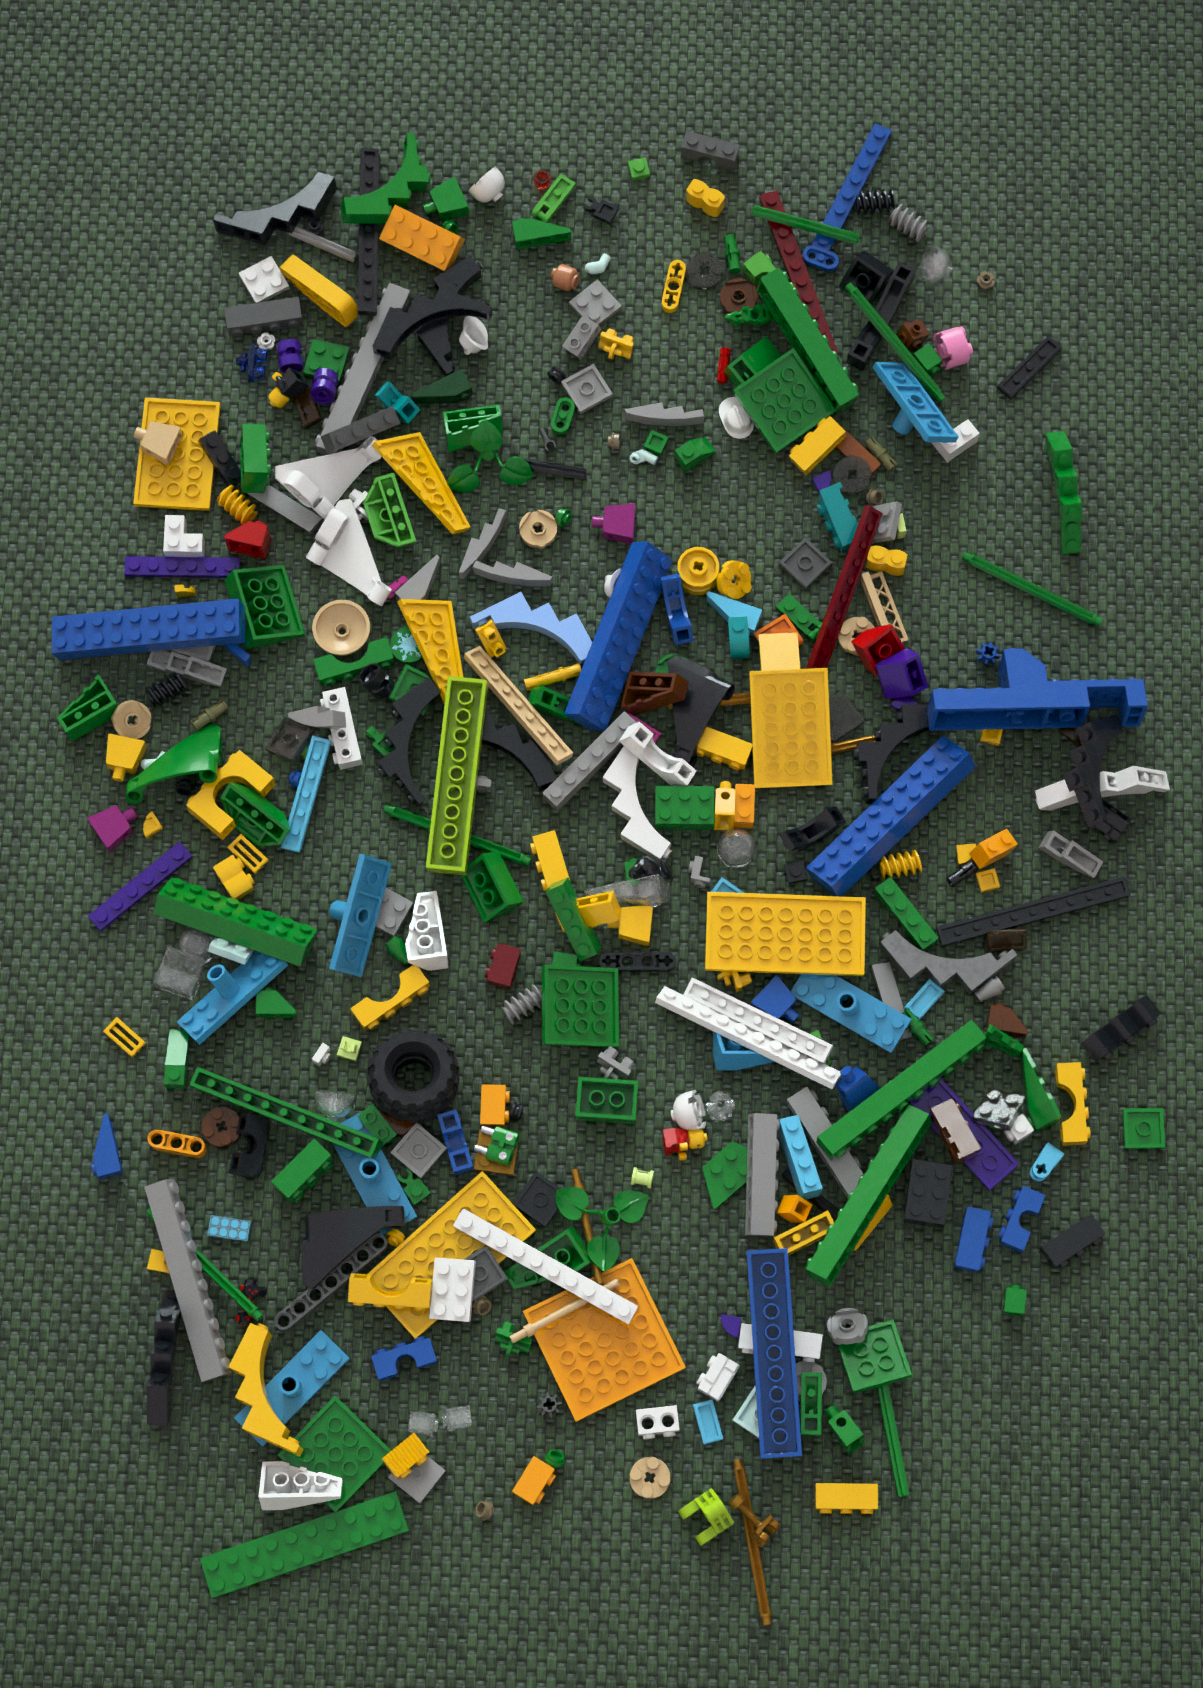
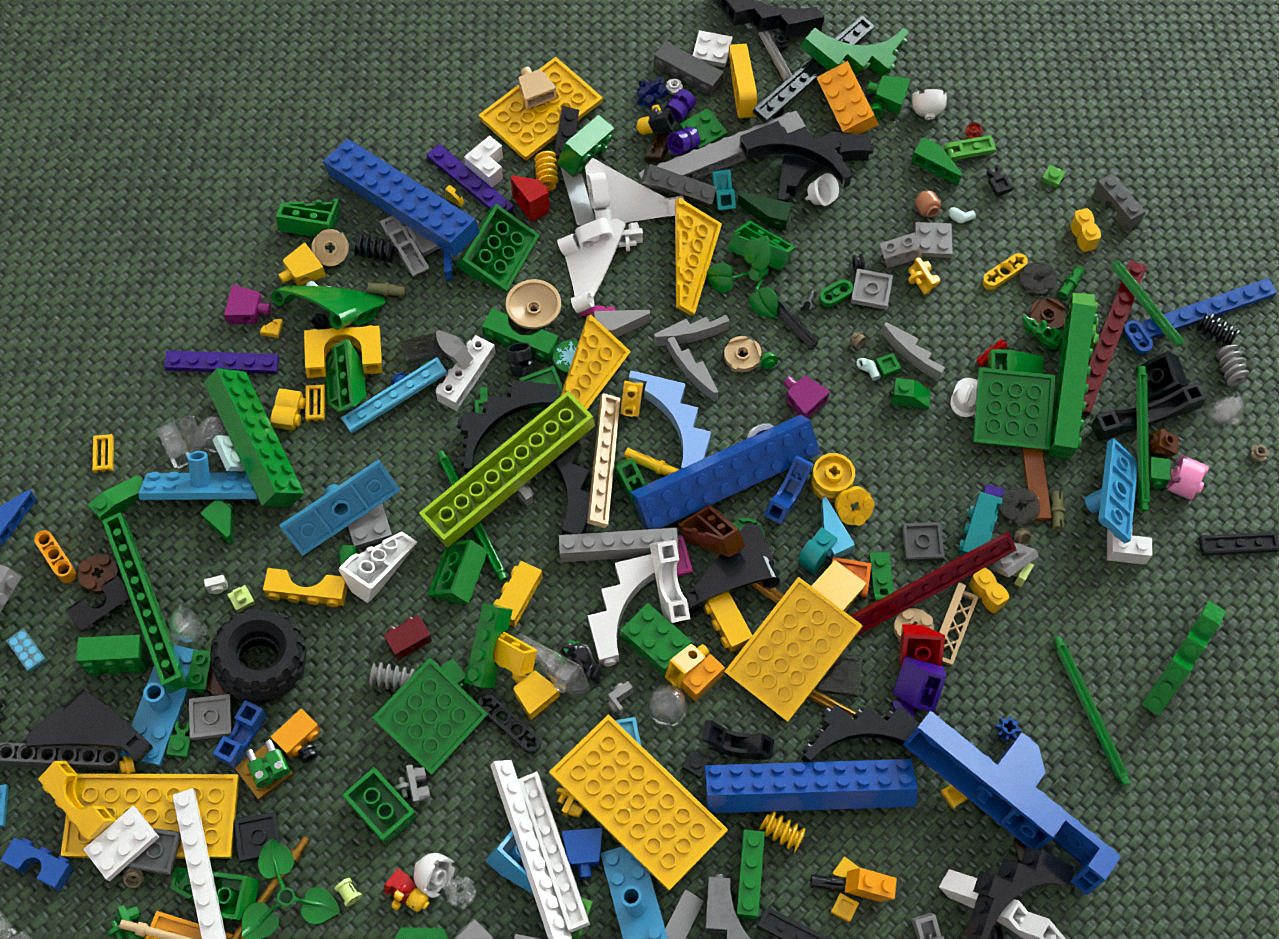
camera: 40 degrees right, 10 degrees down
bright green wedge [363,473,416,547] -> none
yellow brick [789,416,847,476] -> none

